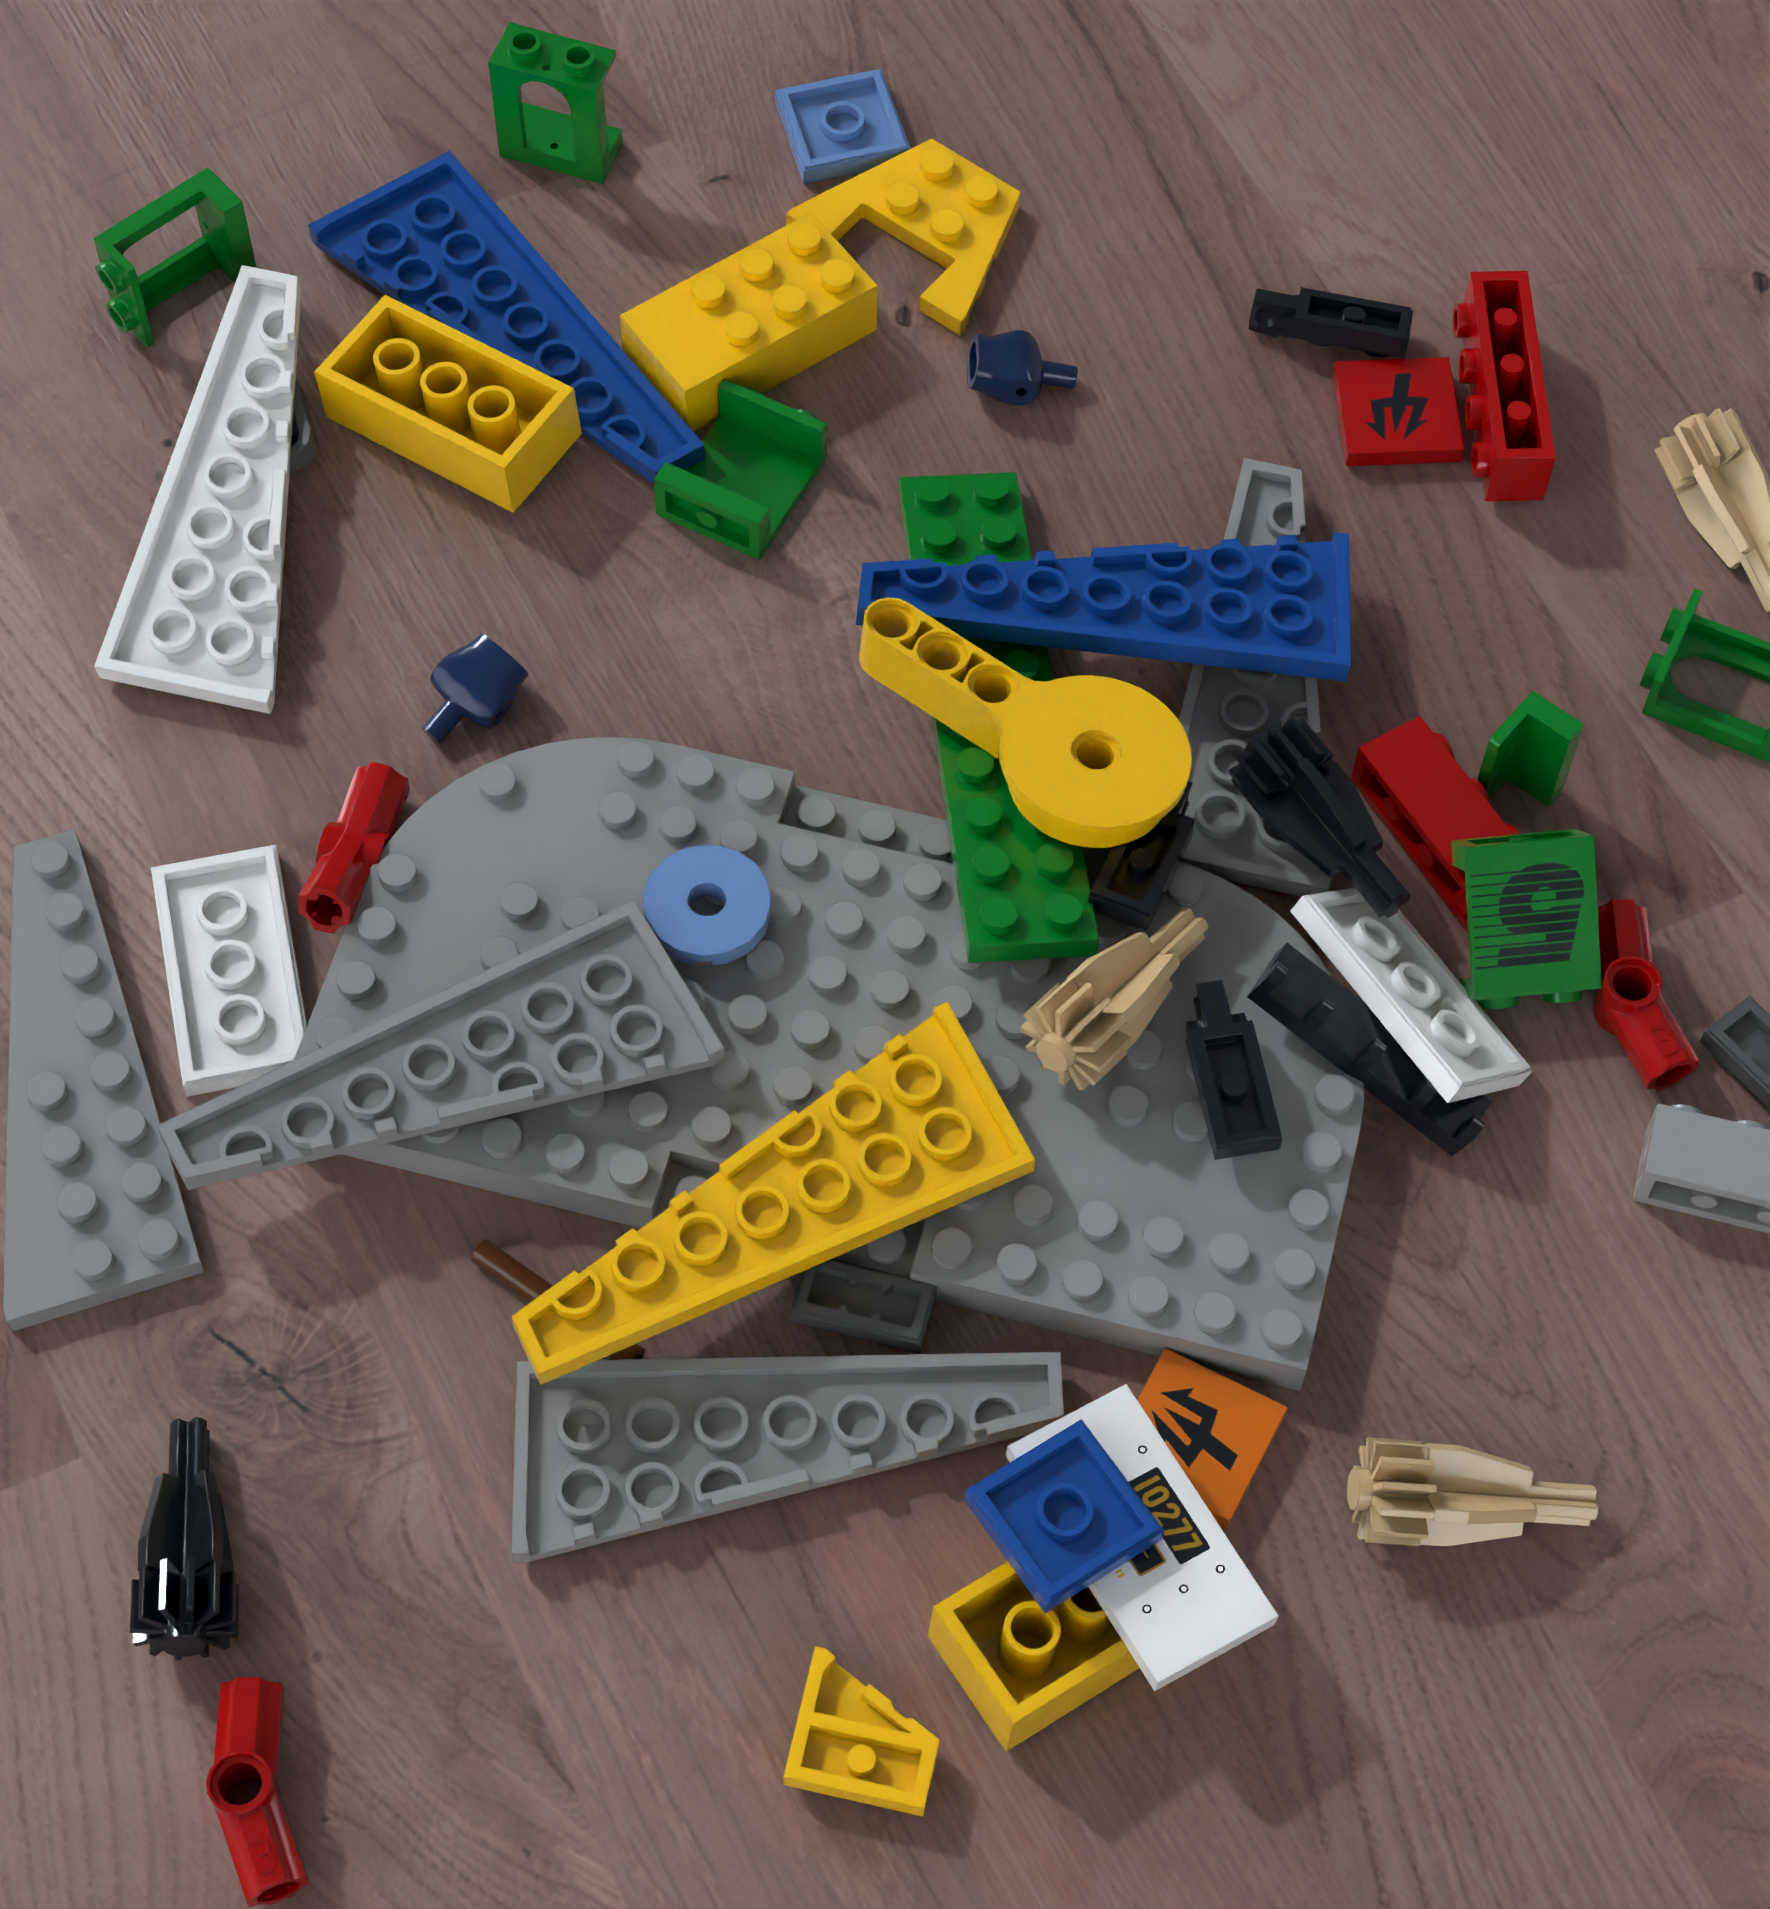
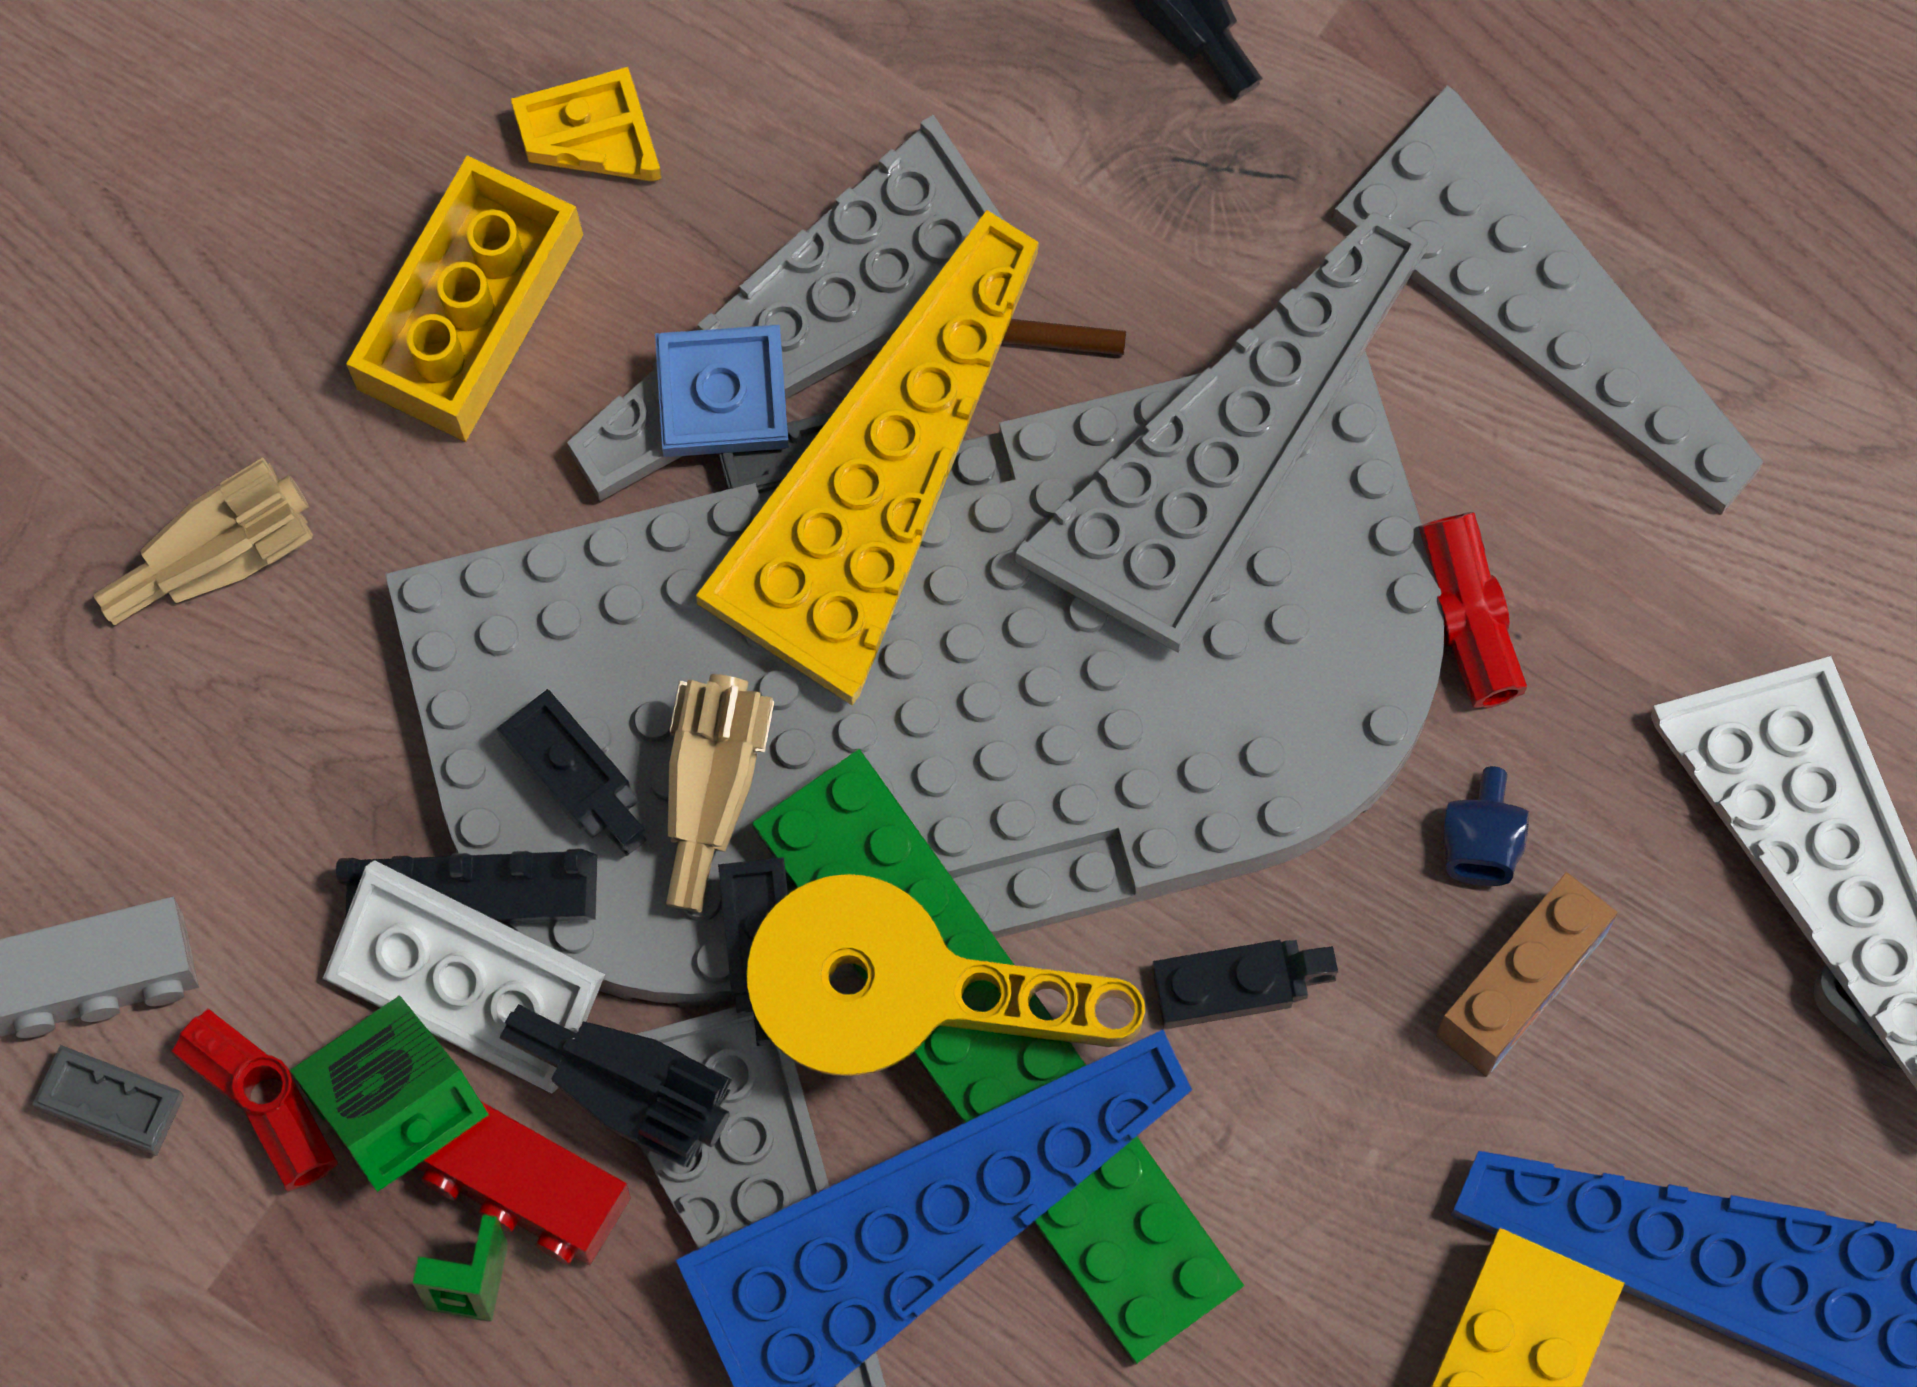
camera: 150 degrees right, 10 degrees up
white tile [151,845,307,1097] -> none
yellow brick [314,295,582,513] -> none
medium blue tile [642,844,772,966] -> none
green panel [654,379,827,560] -> none
blue tile [964,1419,1164,1613] -> none
white tile [1005,1384,1278,1691] -> none
orange tile [1137,1348,1288,1529] -> none
none -> medium blue tile [655,325,789,457]
none -> black hinge [1152,939,1338,1029]
none -> medium nougat brick [1436,872,1618,1077]

